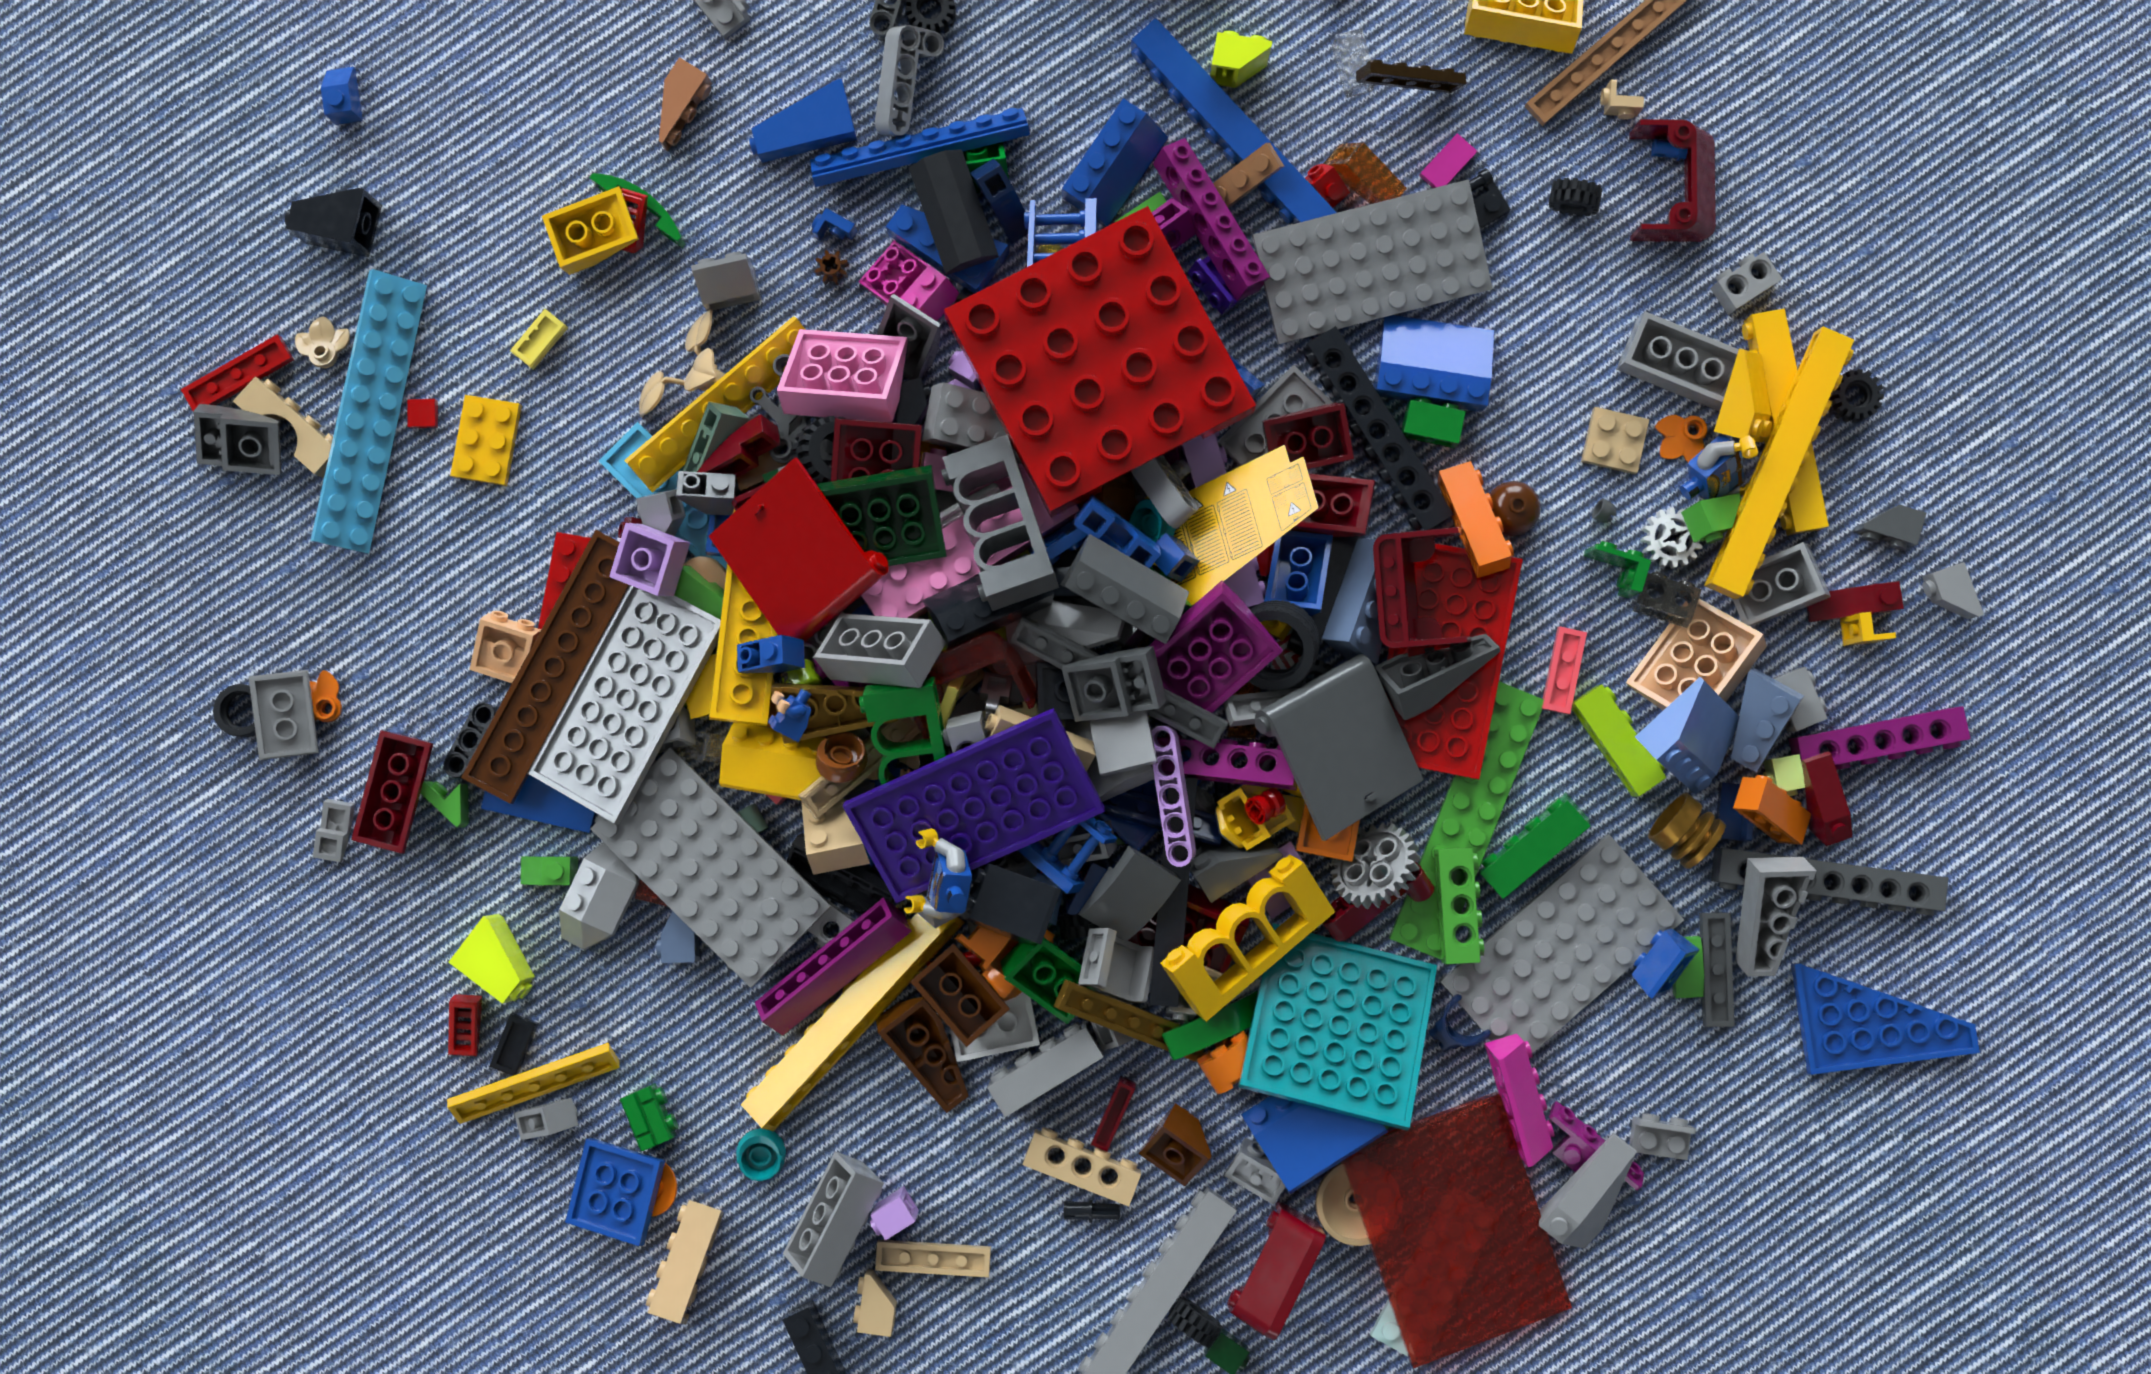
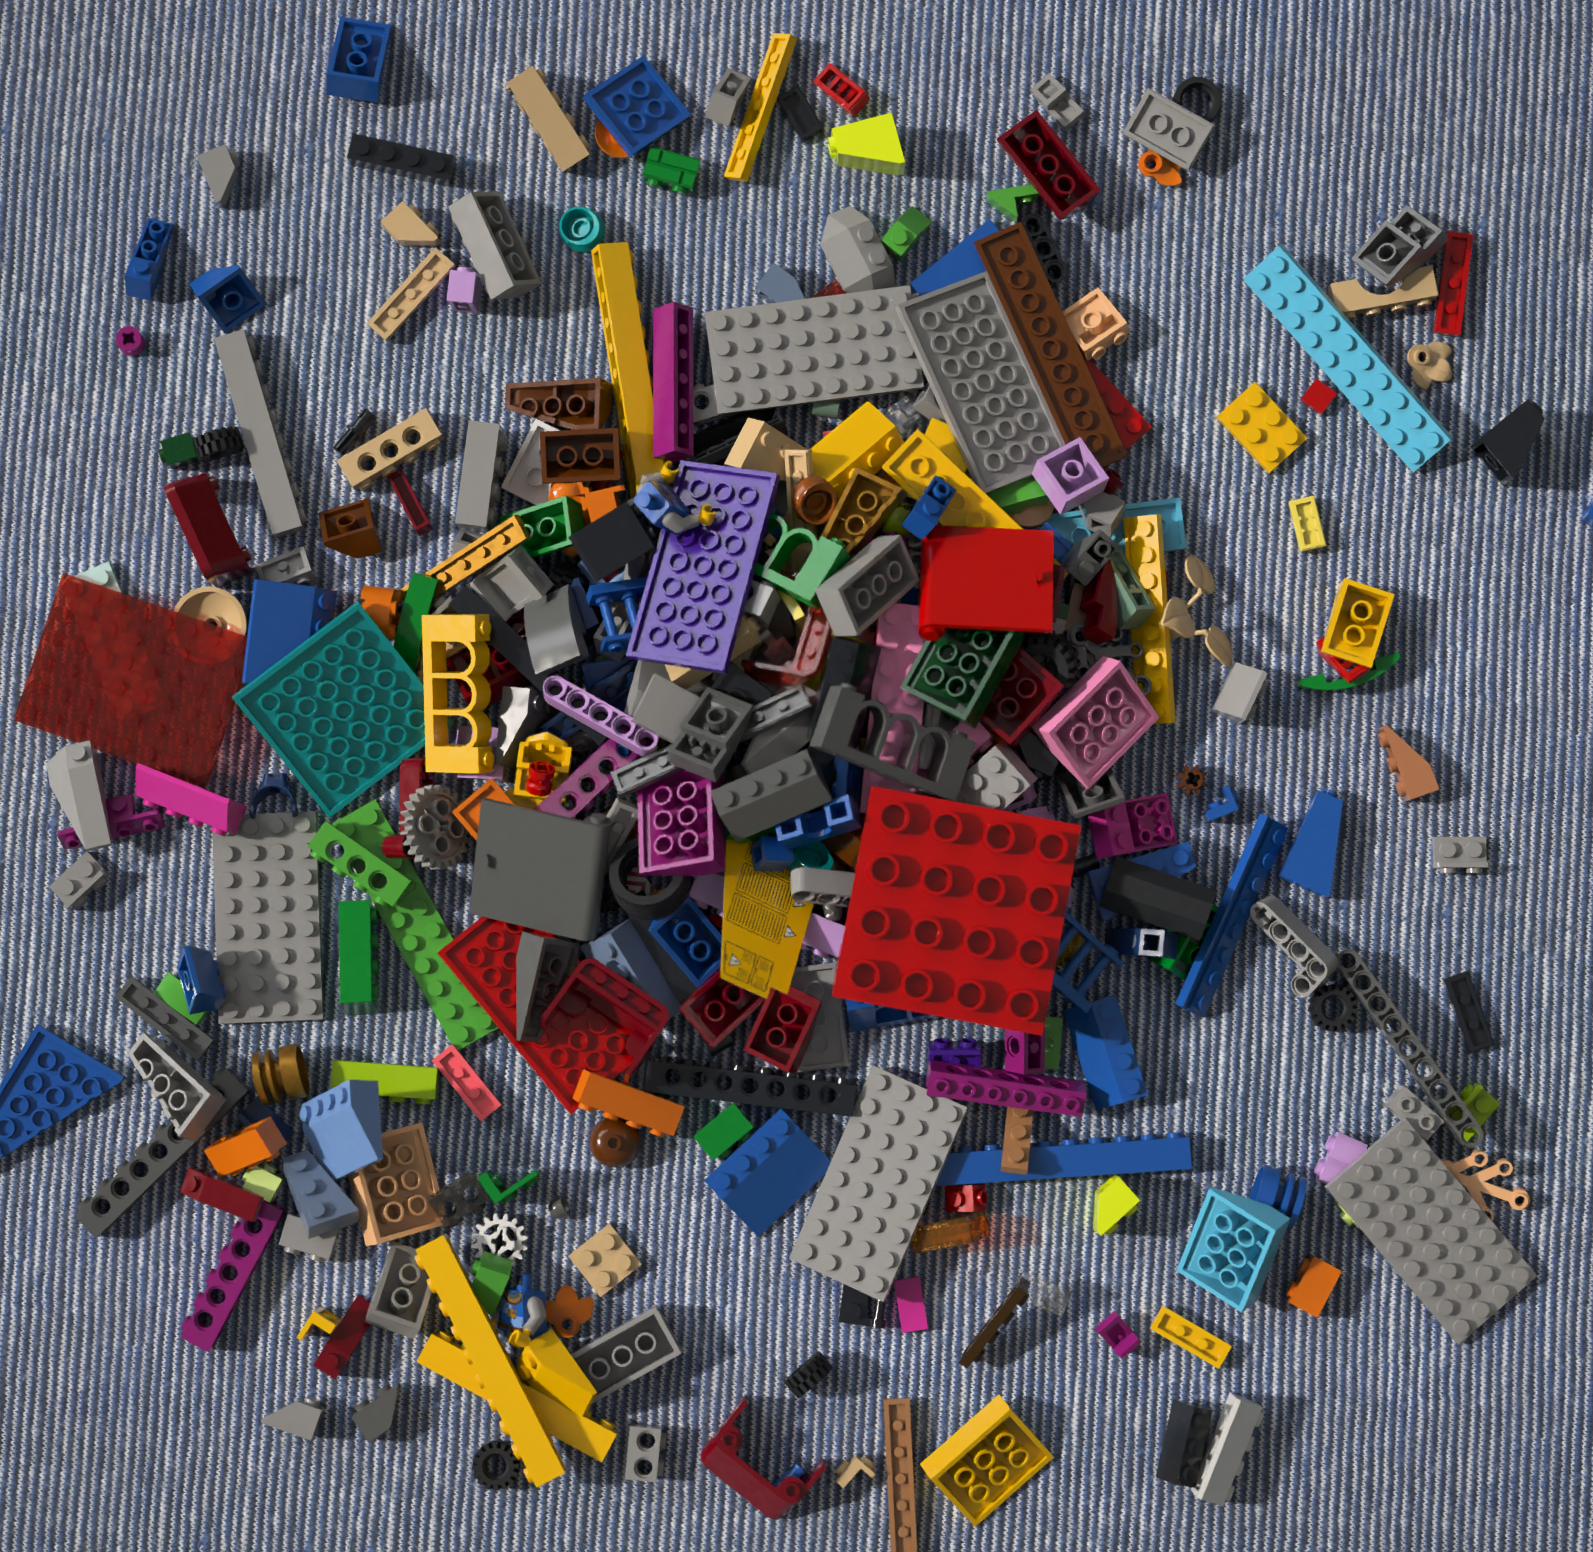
camera: 125 degrees right, 0 degrees up
blue piece [768,689,811,742] -> none

